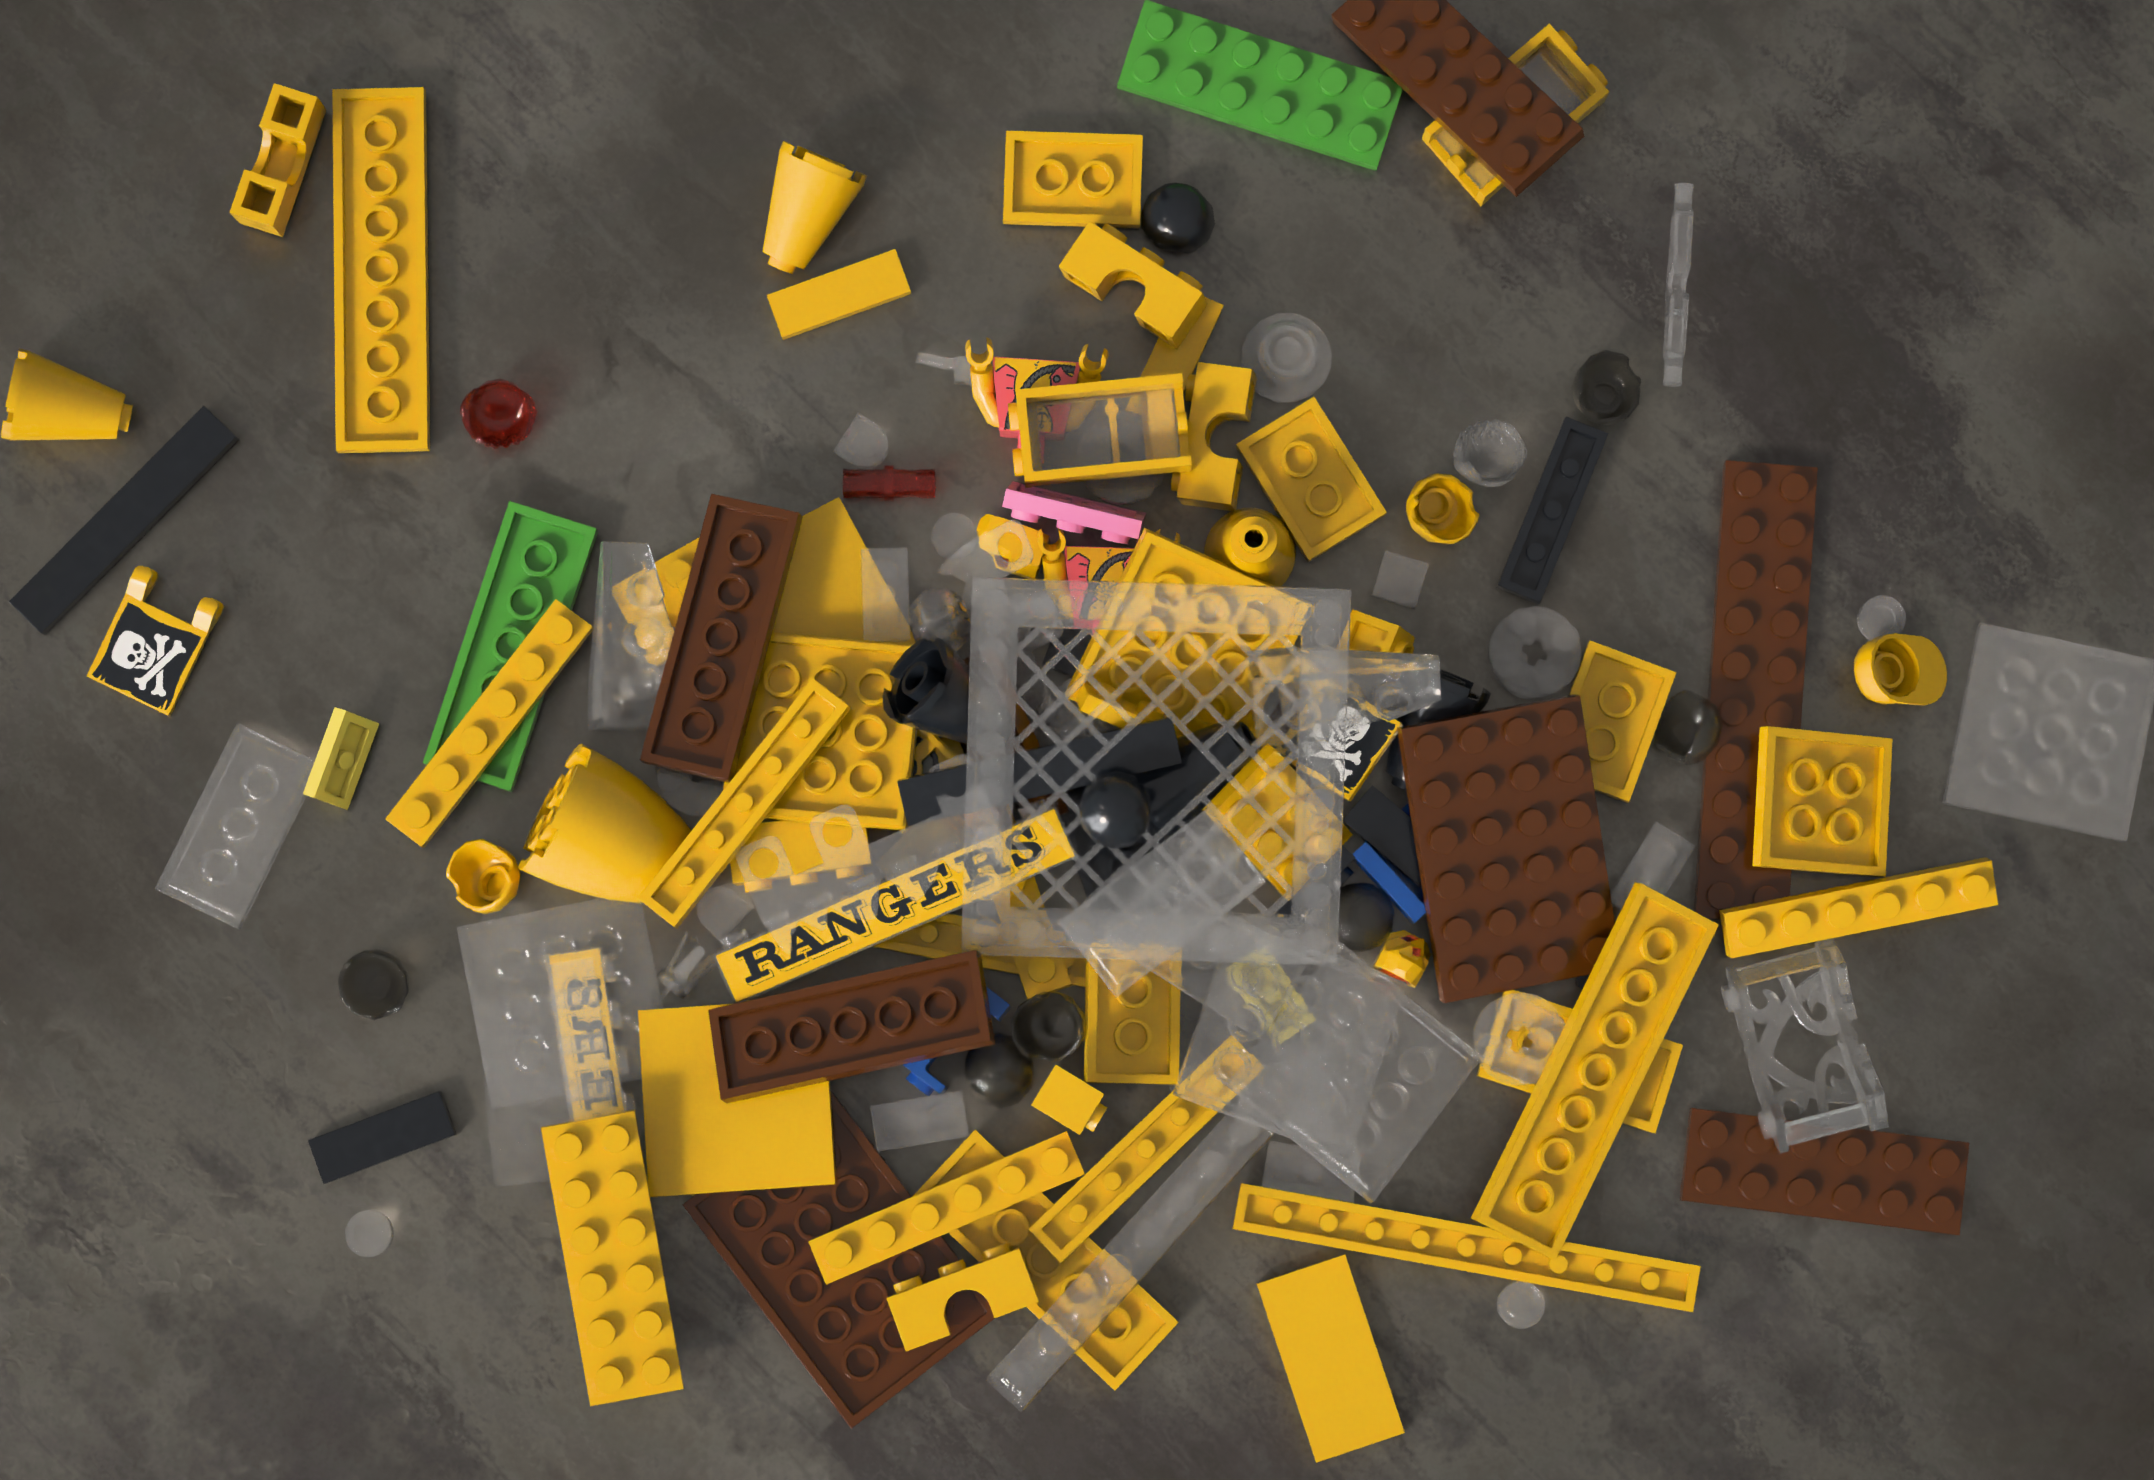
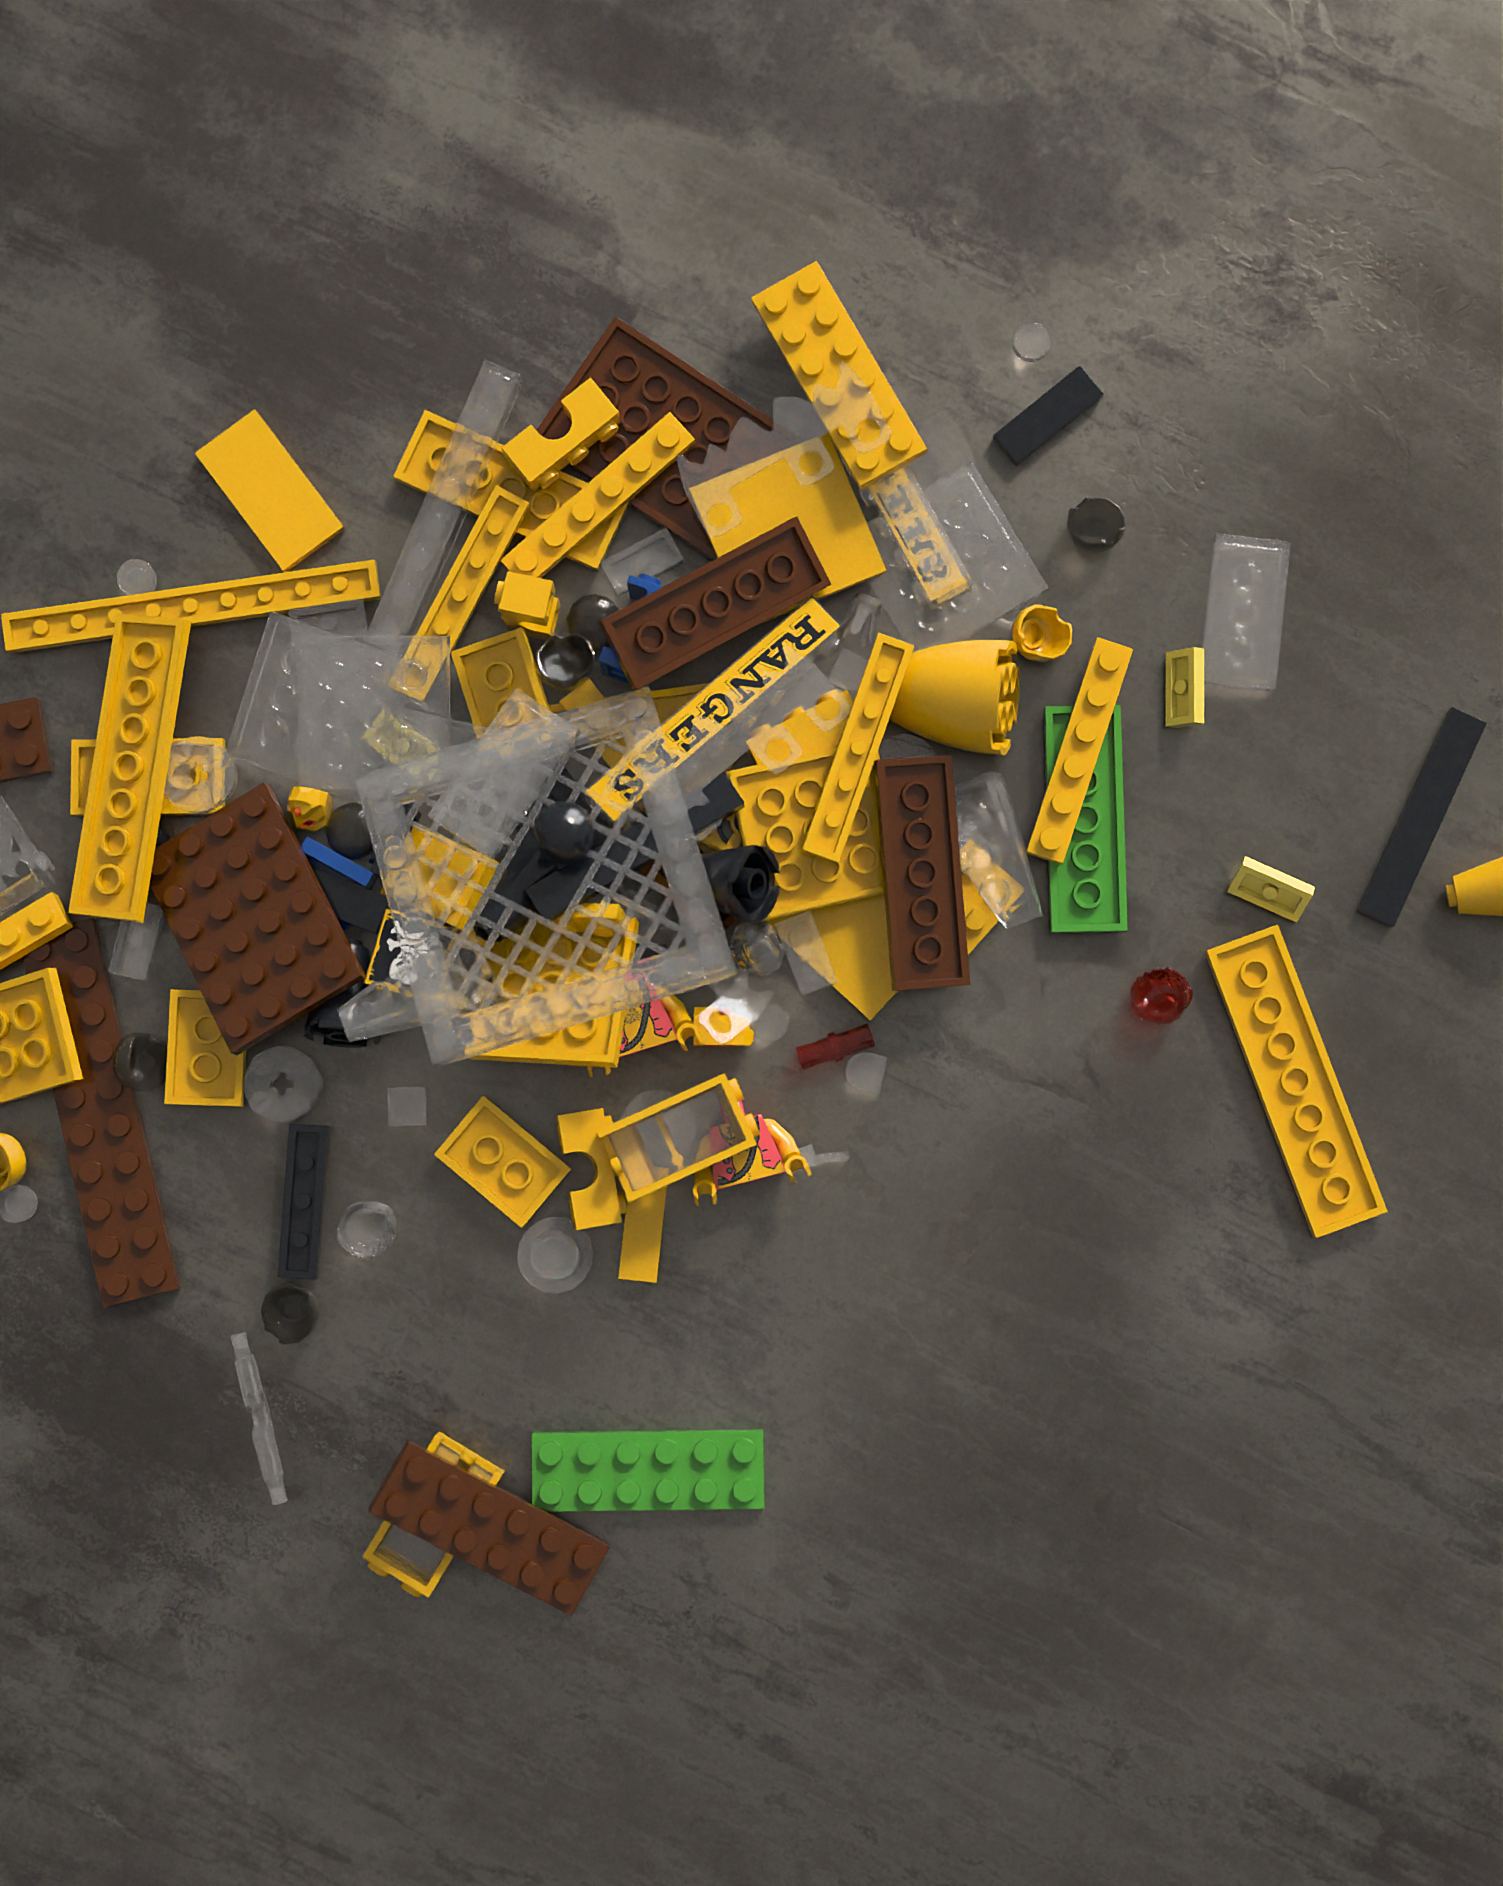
camera: 160 degrees right, 0 degrees up
flag [87,566,224,716] -> none
yellow arch [230,83,327,237] -> none
yellow cone [762,141,867,274] -> none
yellow tile [767,249,911,340] -> none
bright pink plate [1002,481,1146,544] -> none
yellow plate [1003,131,1143,228] -> none
yellow arch [1059,221,1208,349] -> none
black hair [1141,183,1215,254] -> none
yellow cone [1204,508,1296,588] -> none
yellow bracket [1335,609,1415,679] -> none
yellow hair [1406,473,1479,544] -> none
none -> clear piece [677,361,891,538]
none -> light yellow plate [1227,856,1315,923]

